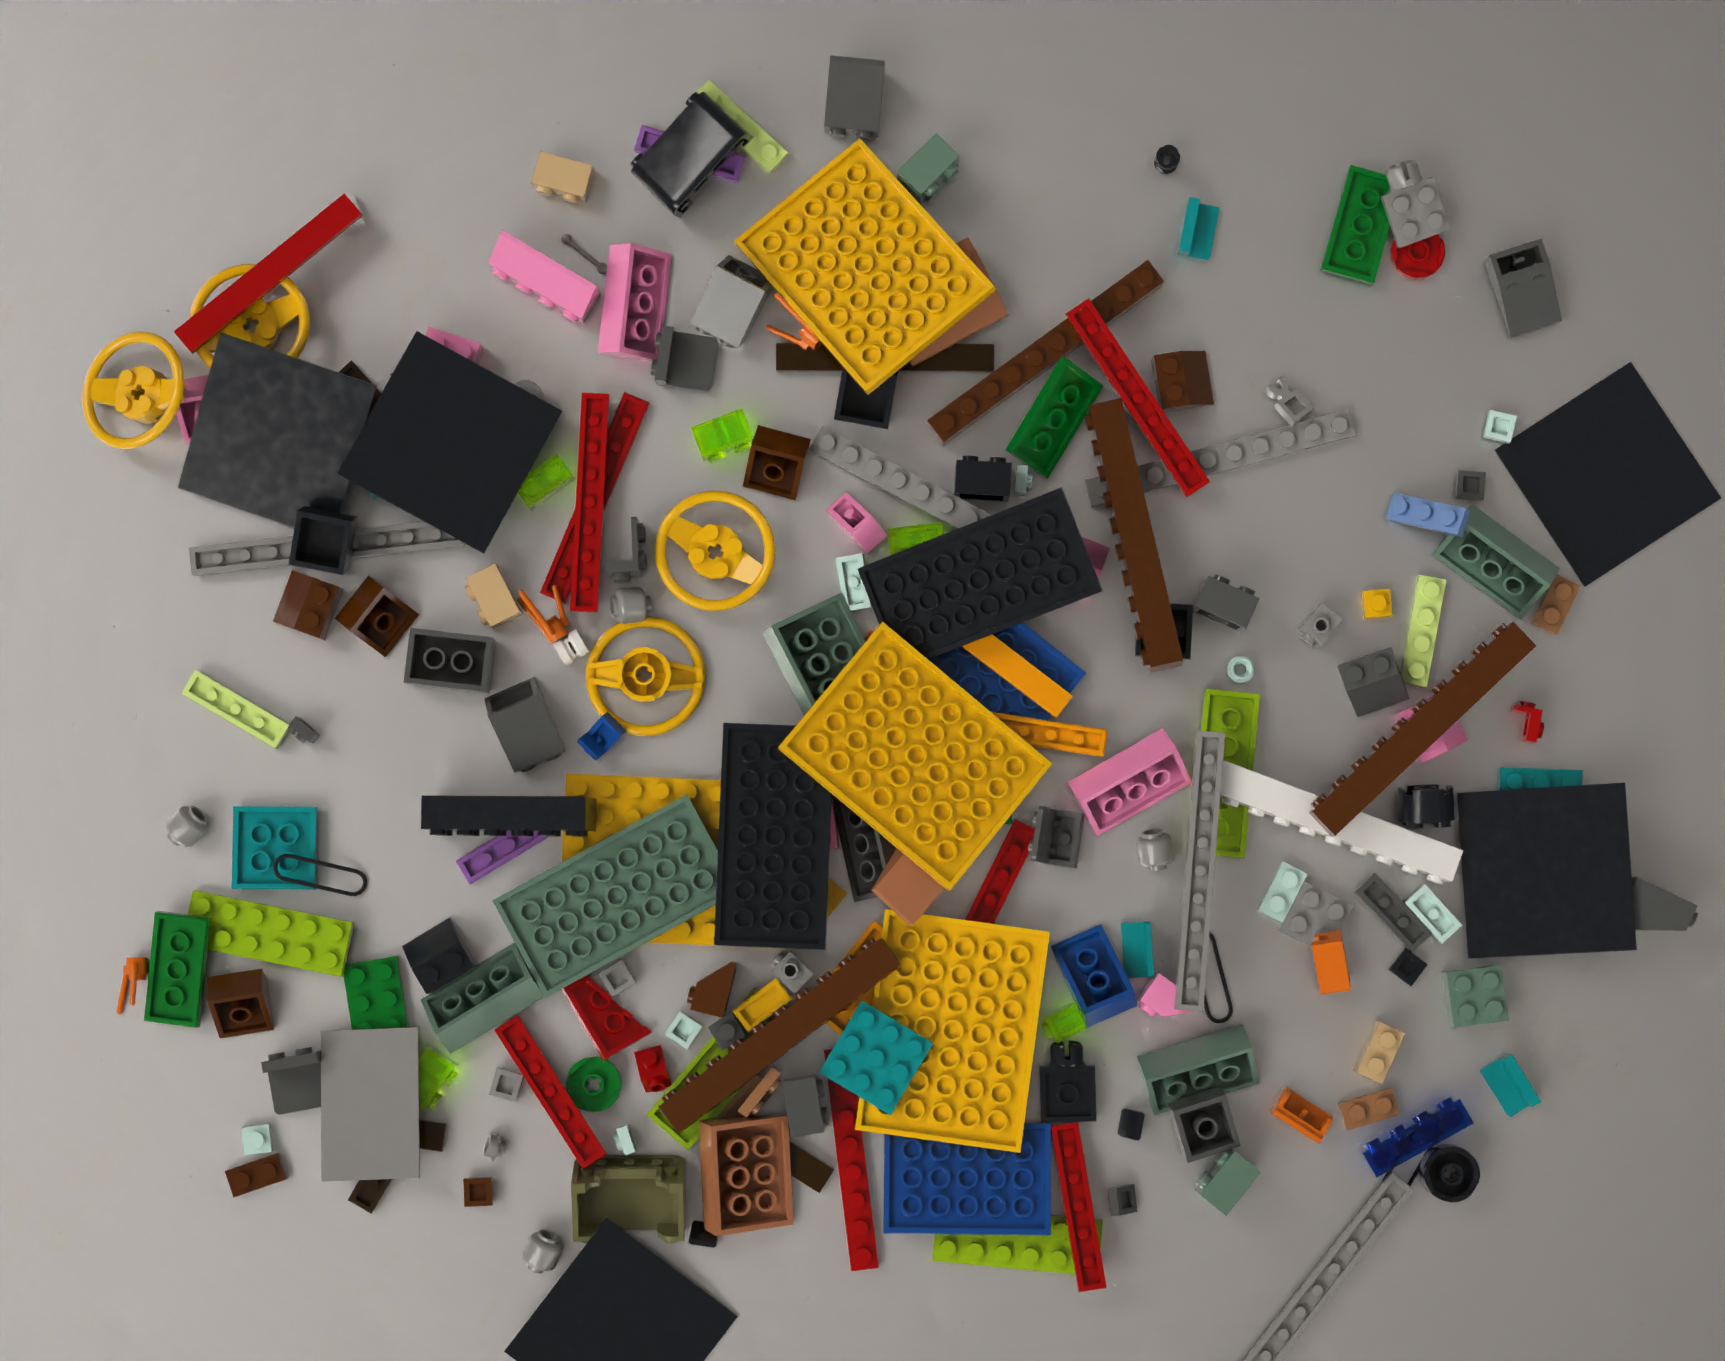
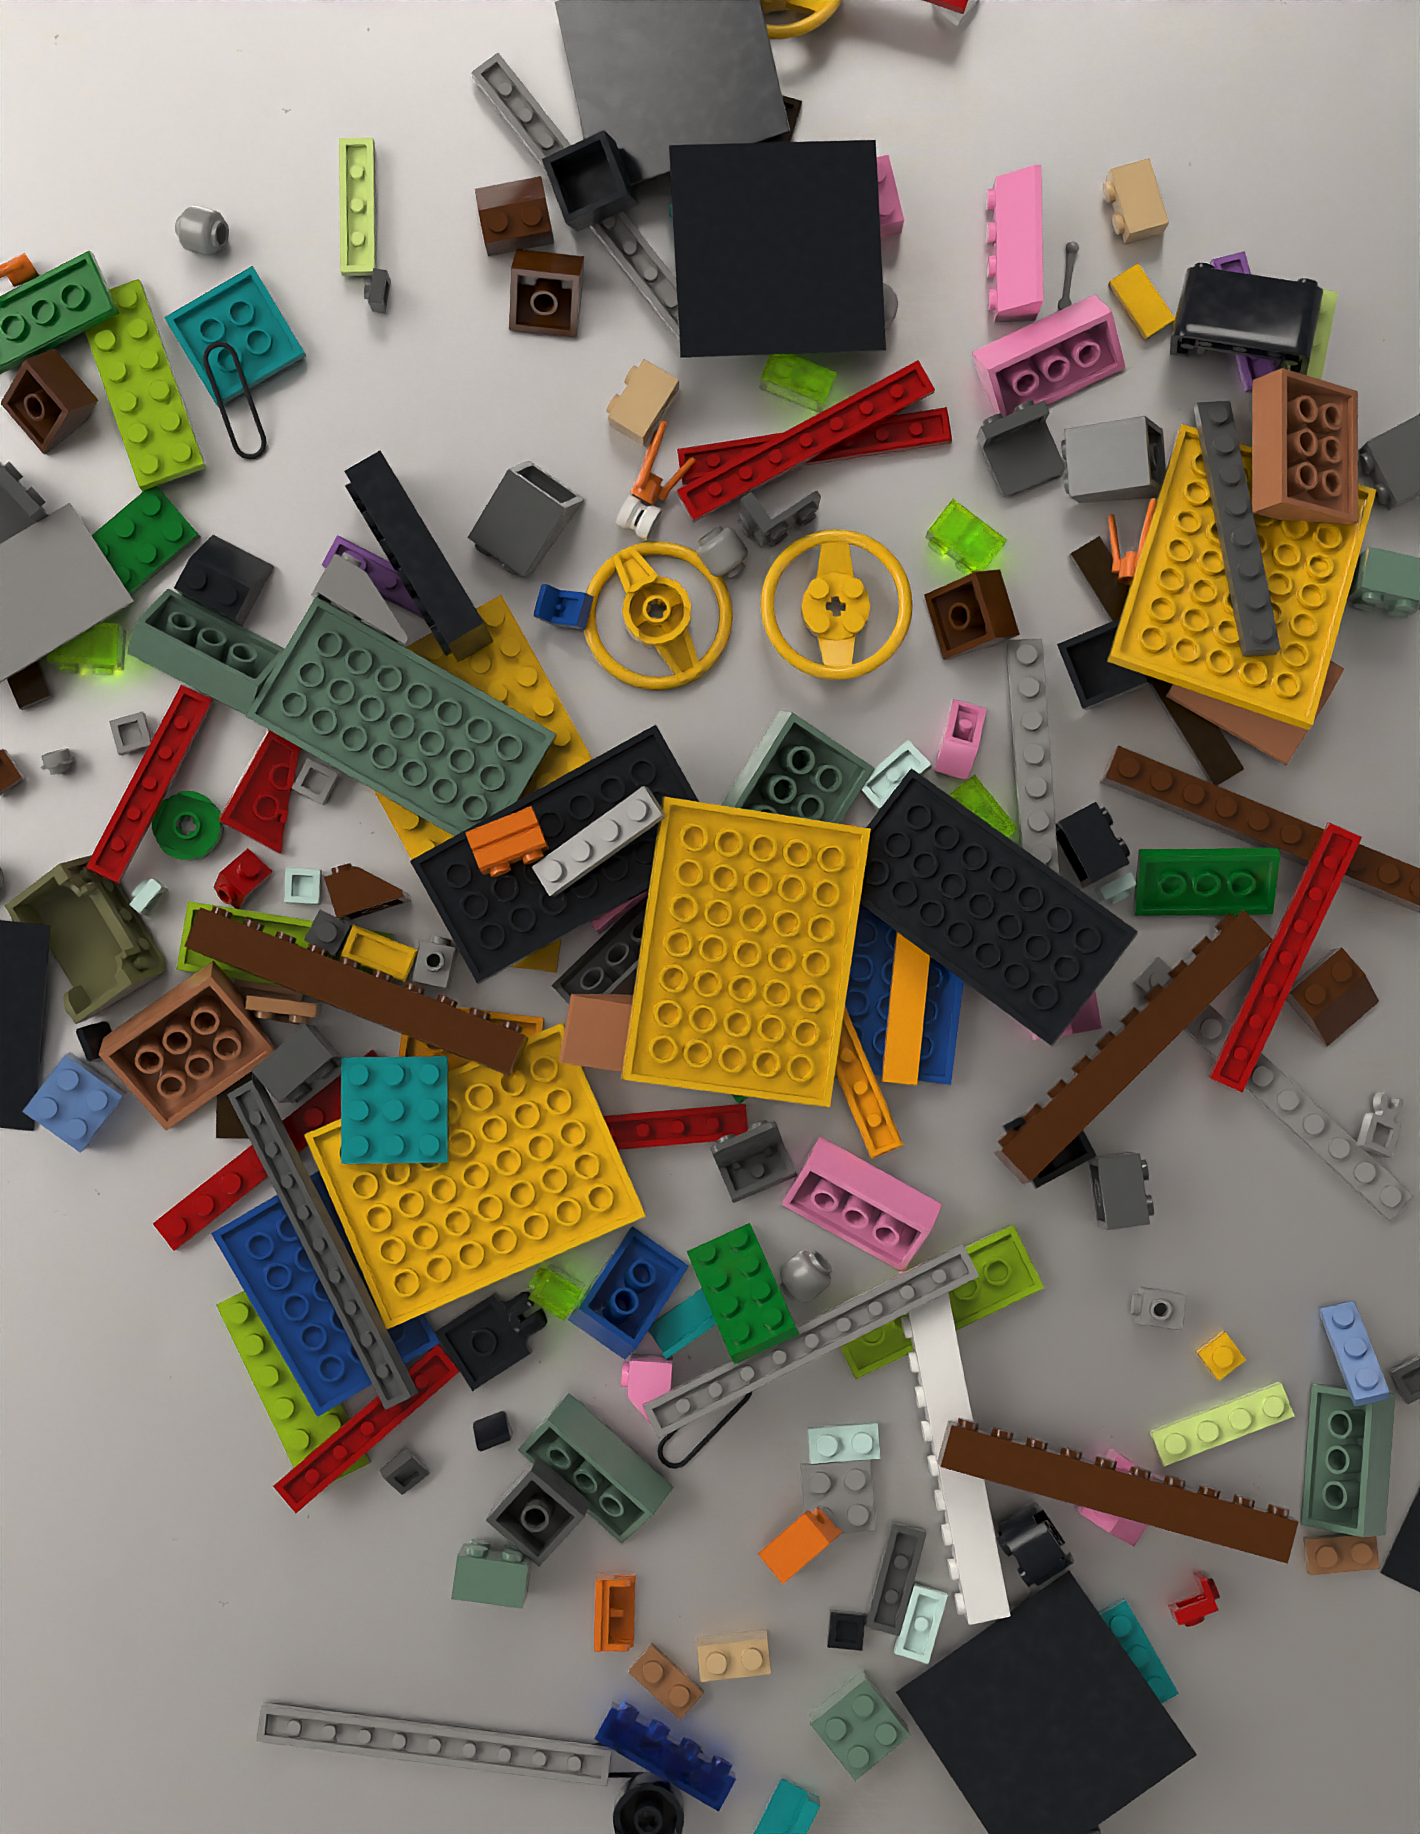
camera: 55 degrees right, 0 degrees up
dark grey brick [403,628,496,694] -> none
light aqua plate [1227,656,1255,683] -> none
dark grey slope [1337,647,1410,717] -> none
none -> medium blue brick [22,1052,127,1153]
none -> dark grey plate [227,1078,418,1410]
none -> light grey slope [311,552,409,646]
none -> orange brick [465,806,549,877]
none -> light grey plate [532,786,667,897]
none -> green plate [686,1223,800,1364]
none -> yellow tile [1108,263,1175,340]
none -> dark grey plate [1193,401,1281,657]
none -> nougat slope [1252,368,1358,524]

